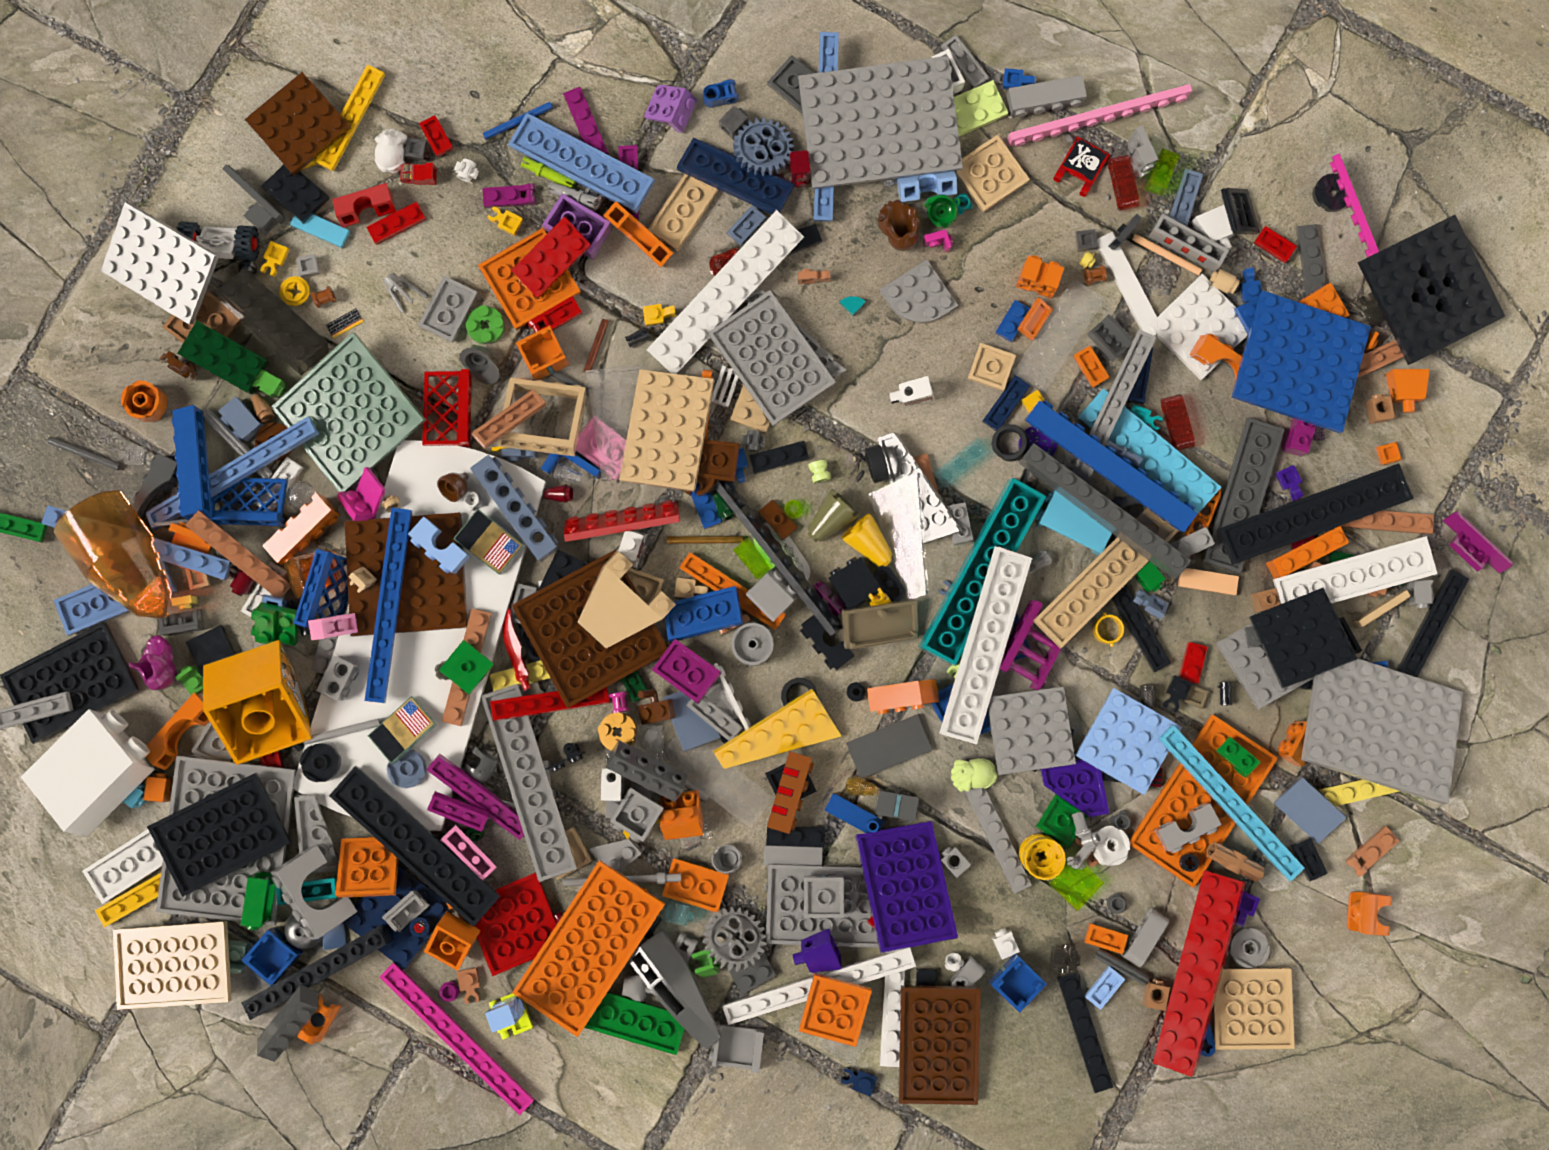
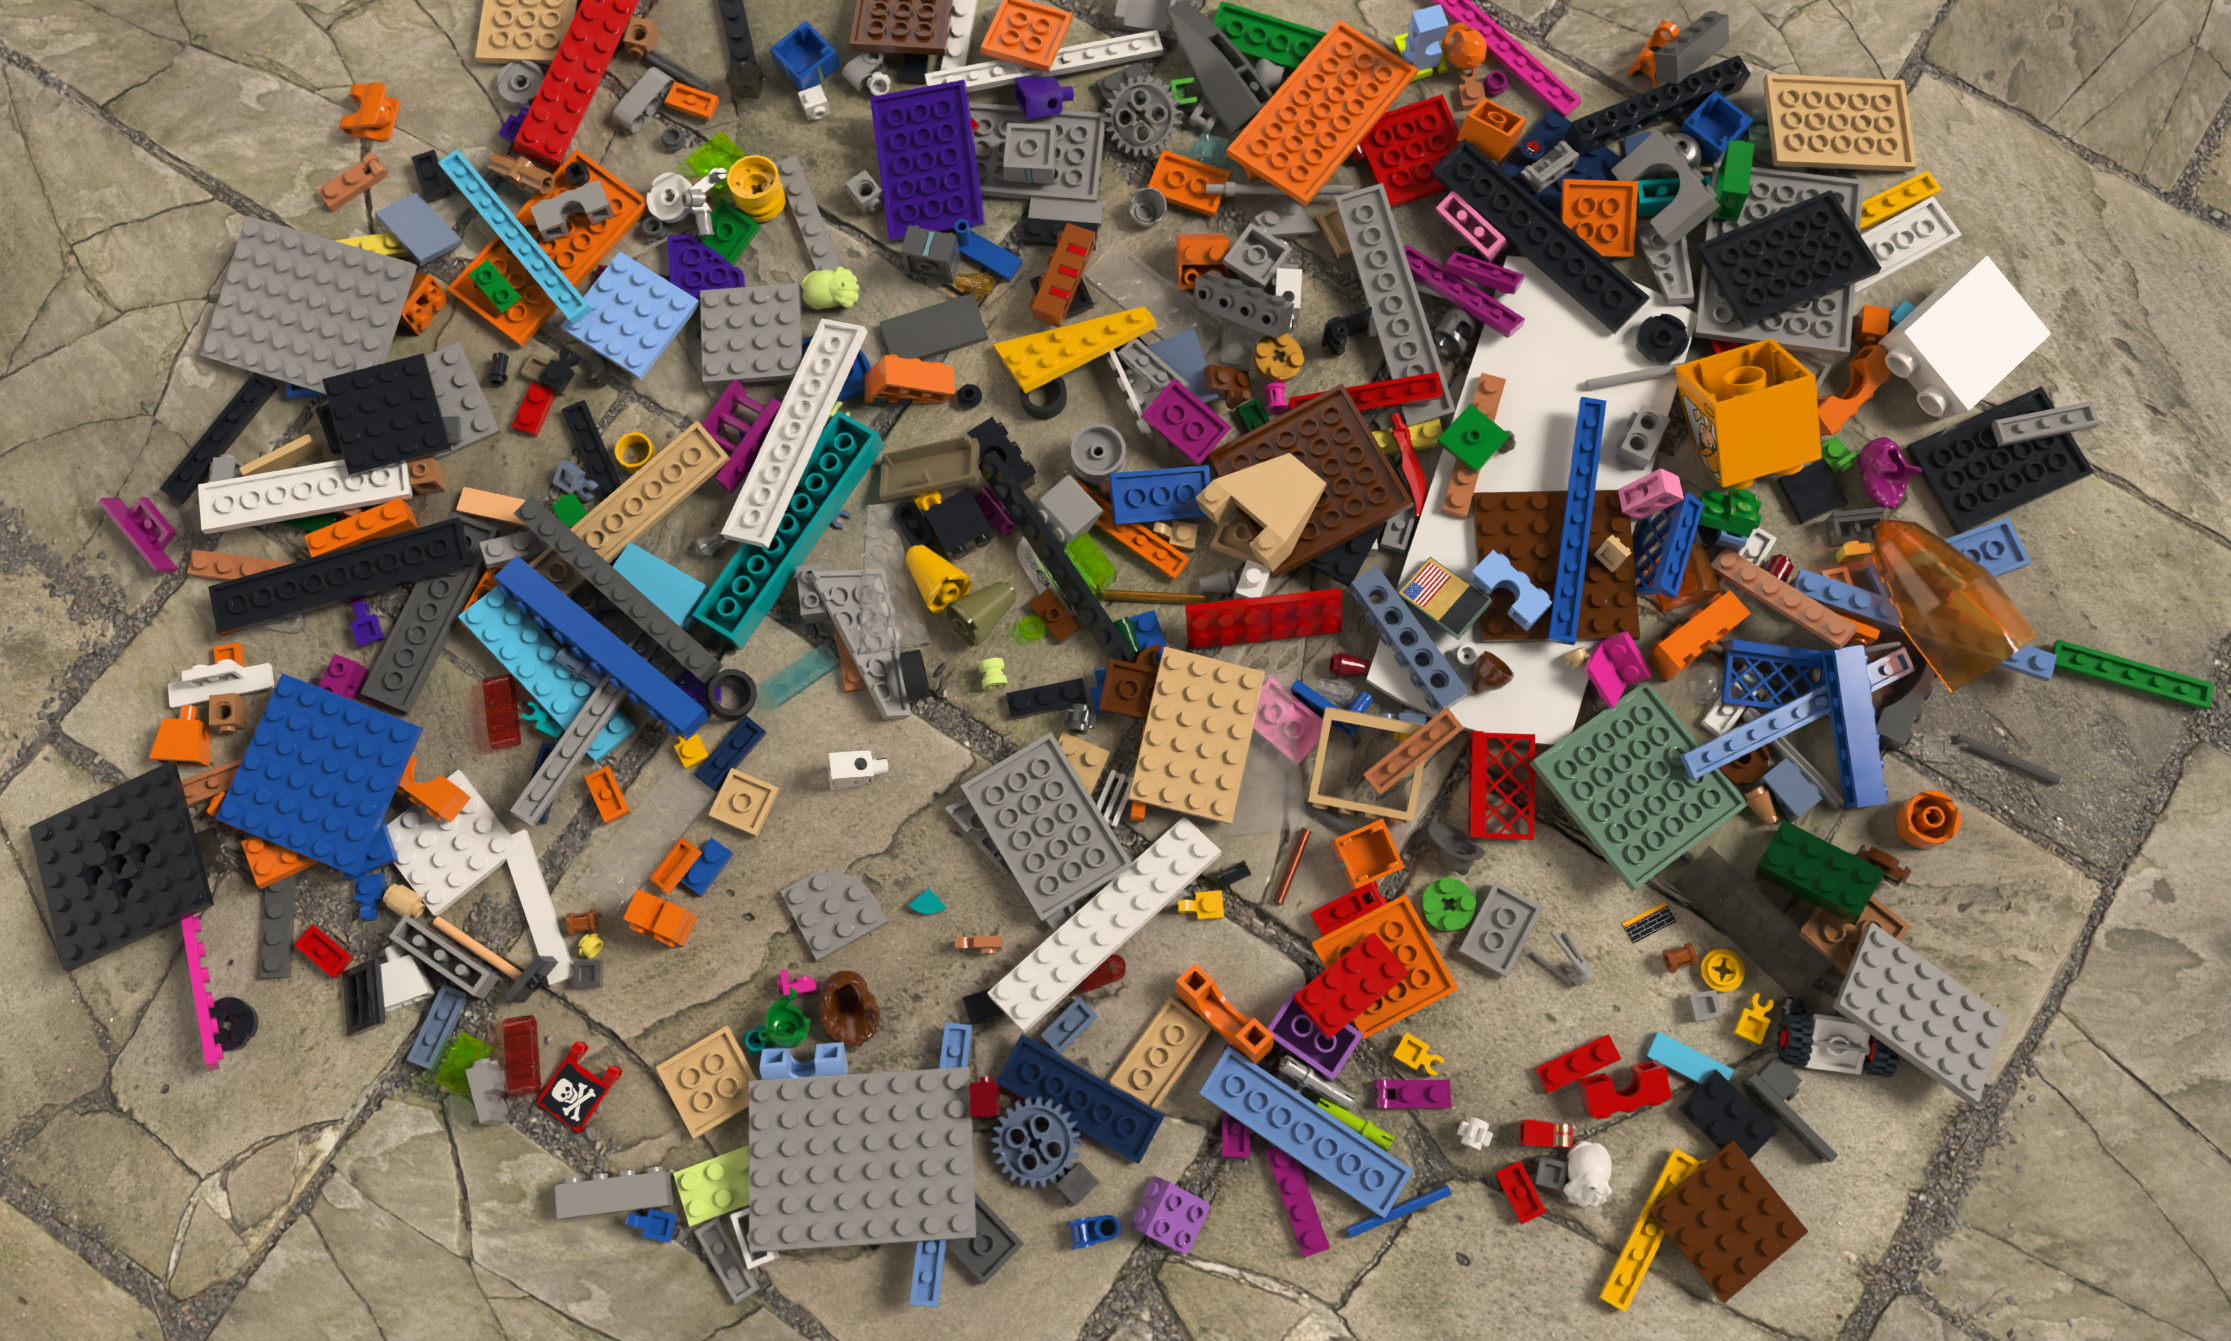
camera: 175 degrees left, 10 degrees down
bright green window [252,369,287,398] -> none
tile [368,696,437,765] -> none
sand blue tile [386,750,427,788] -> none
bright pink plate [1007,84,1192,147] -> none
light blue plate [1084,966,1125,1010] -> none
dark grey bracket [1087,314,1133,362] -> none
none -> white bracket [168,659,274,709]
none -> light grey cone [1199,569,1238,594]
none -> orange piece [1441,23,1486,70]

